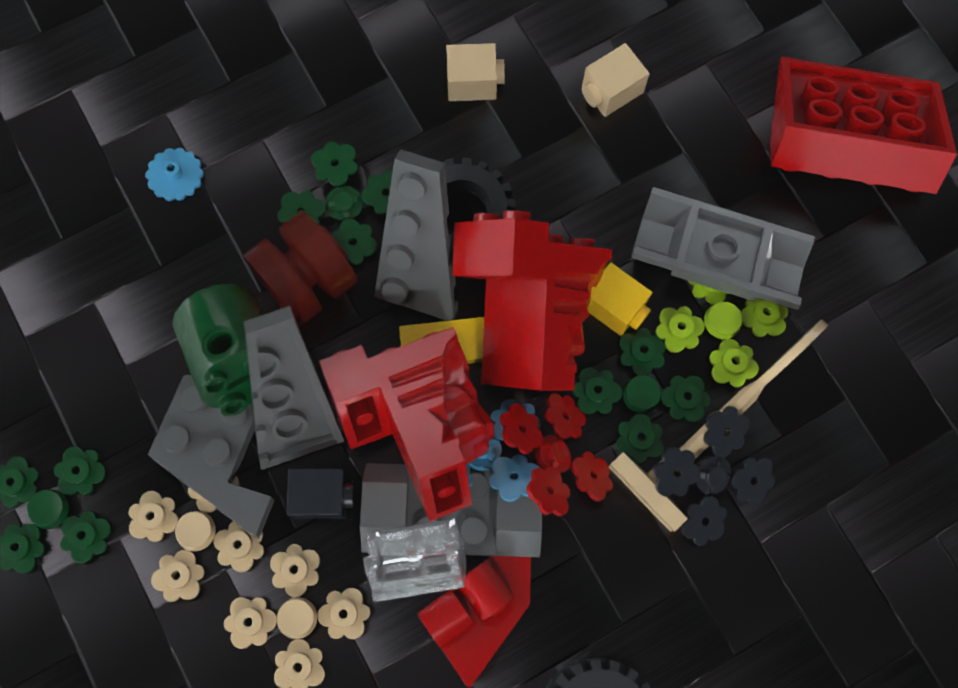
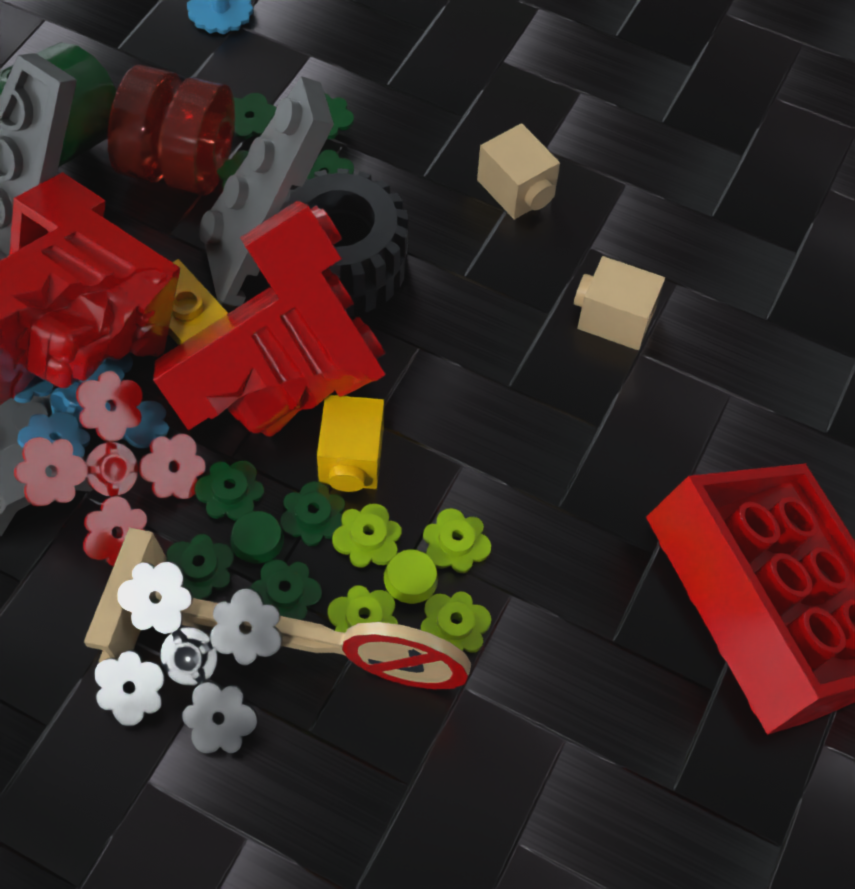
camera: 55 degrees right, 15 degrees down
dark grey piece [631,187,815,310] -> none

